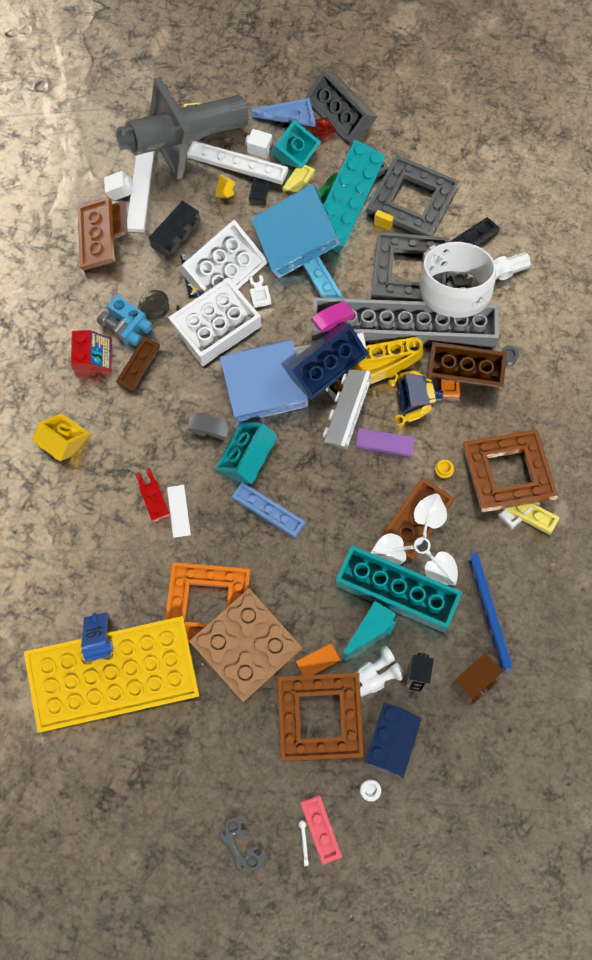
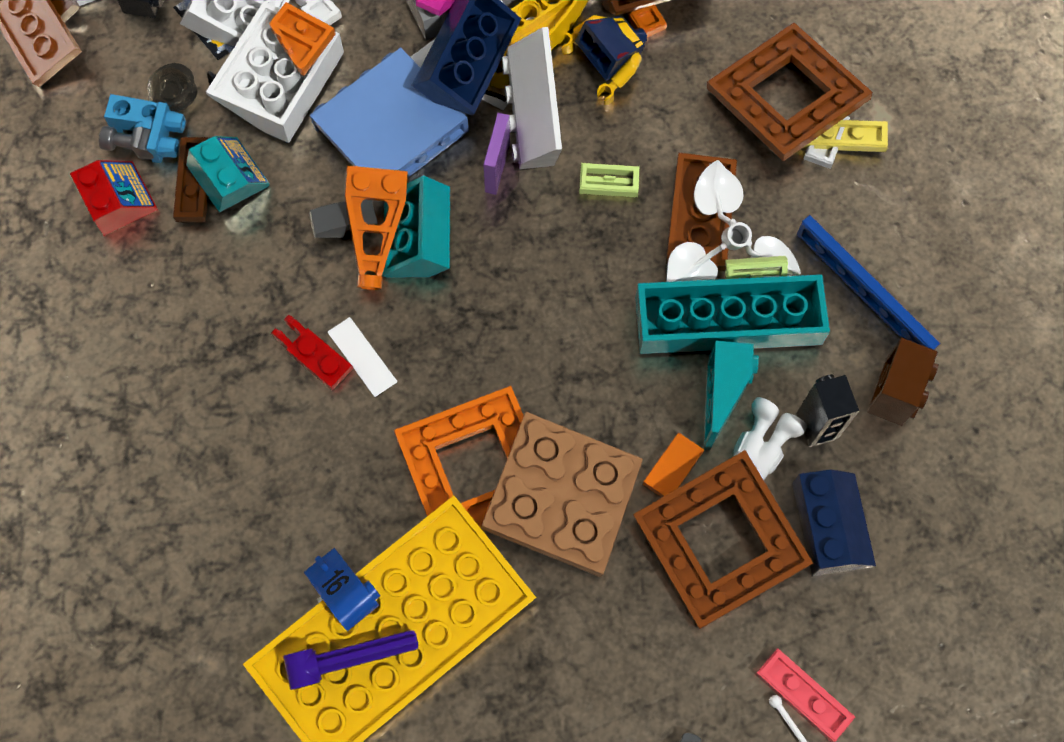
camera: 30 degrees left, 0 degrees up
yellow slope [32,413,90,462] -> none
medium blue tile [231,482,306,539] -> none
medium lavender tile [356,428,415,457] -> none
white tile [360,780,381,802] -> none
yellow plate [435,460,454,478] -> none
none -> teal slope [186,136,270,213]
none -> orange wing [269,2,336,76]
none -> dark purple axle [283,630,418,690]
none -> orange plate [345,165,408,290]
none -> medium lavender tile [483,113,510,195]
none -> yellowish green tile [579,163,640,197]
none -> yellowish green tile [725,256,788,279]

